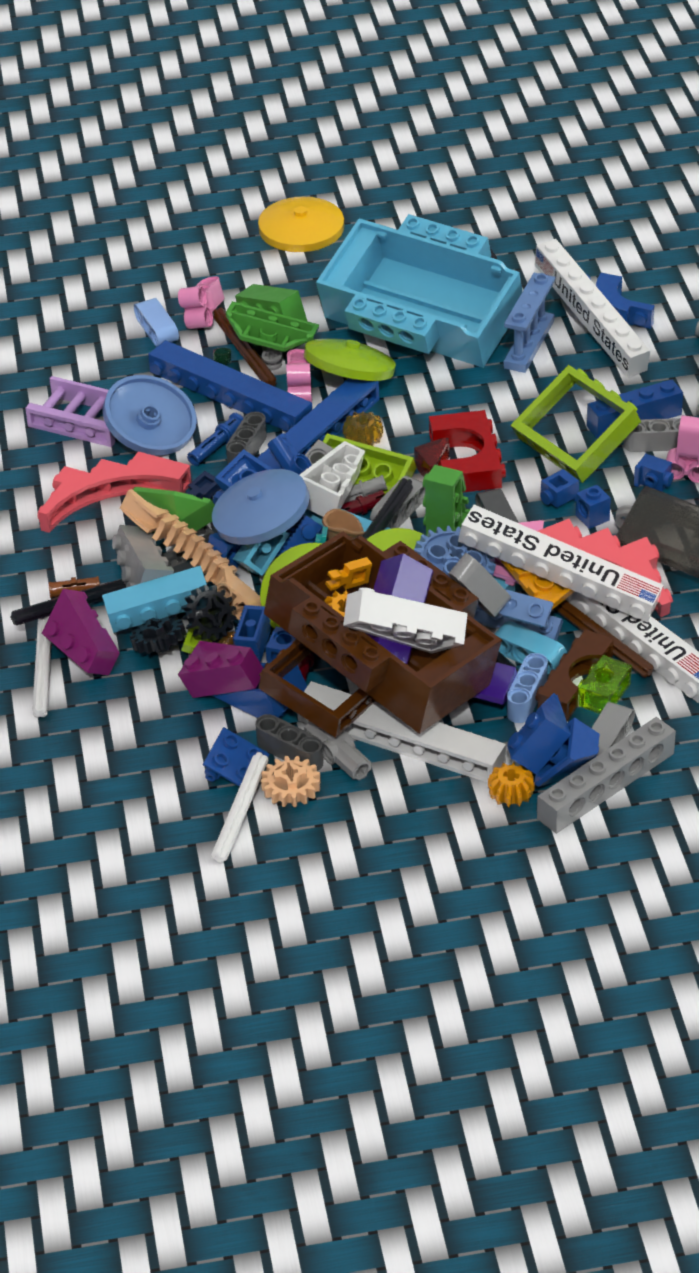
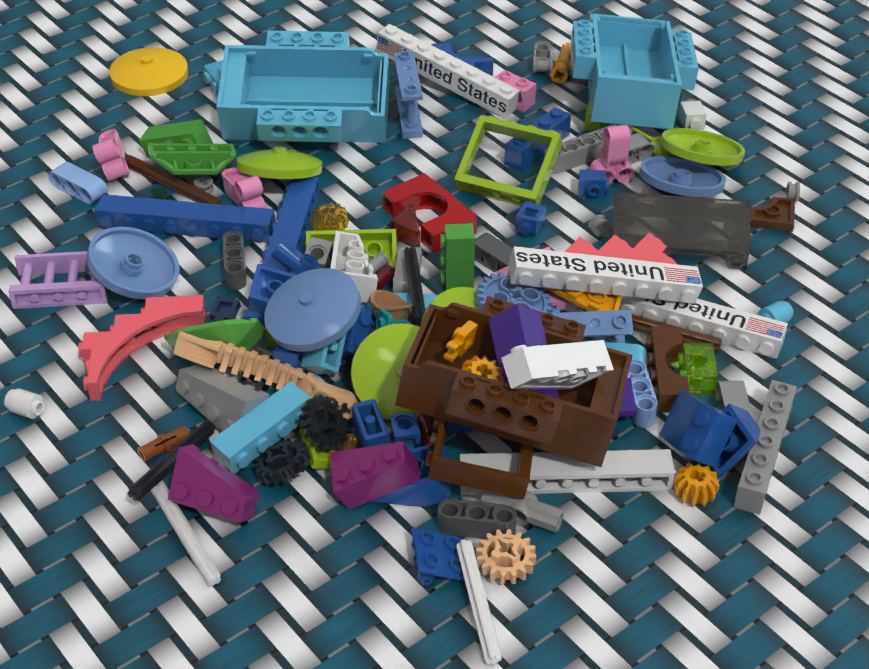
camera: 30 degrees left, 0 degrees up
blue pin [187,413,243,466] -> none
light grey beam [448,553,511,618] -> none
blue brick [575,485,611,529] -> none
none -> bright pink brick [495,70,536,112]

